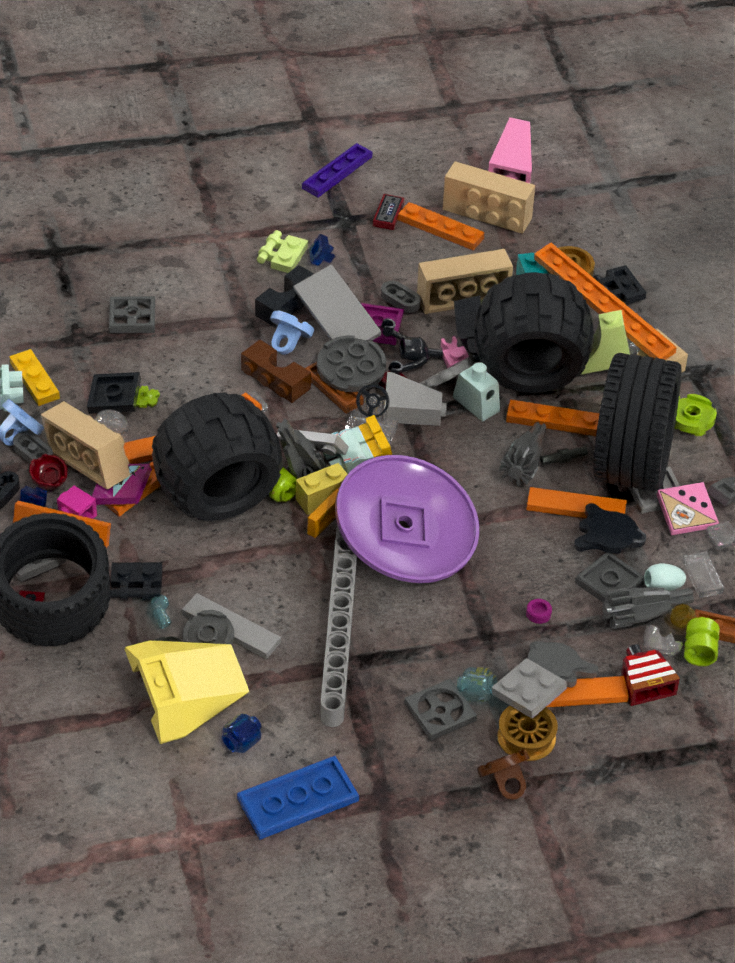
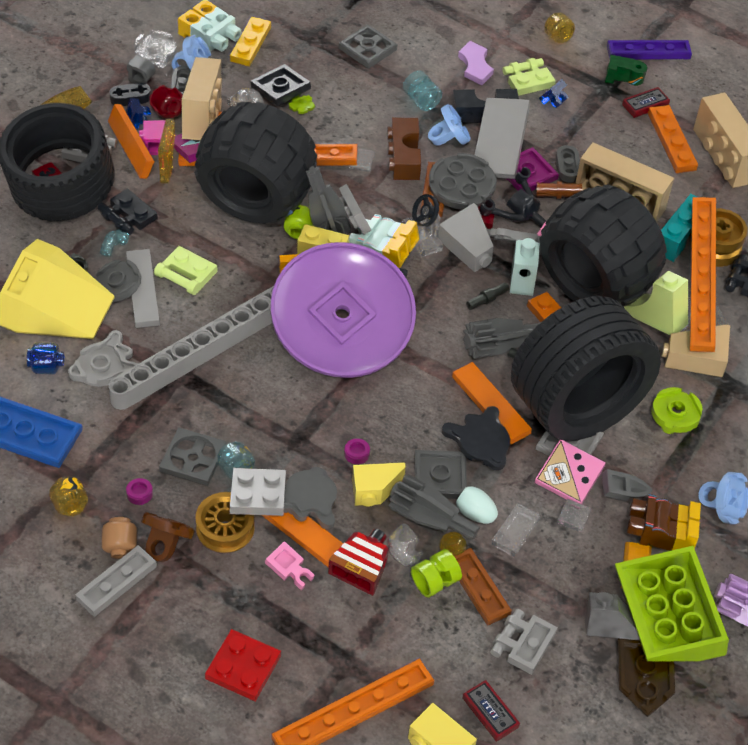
camera: 45 degrees right, 5 degrees up
none -> clear yellow head [49,477,88,516]
none -> light grey tile [68,330,138,387]
none -> light grey plate [75,545,157,617]
none -> medium nougat head [102,517,137,559]
none -> magenta tile [126,478,153,505]
none -> yellowish green plate [154,246,218,295]
none -> clear yellow tile [158,119,176,183]
none -> red plate [205,629,281,702]
none -> bright pink plate [265,541,314,590]
none -> light yellow slope [352,463,406,507]
none -> clear light blue wheel [403,71,443,111]
none -> lavender tile [458,41,494,85]
none -> pearl dark grey bar [466,282,509,310]
none -> dark orange pin [536,181,582,199]
none -> clear yellow head [545,12,575,43]
none -> dark green leg [605,55,648,86]

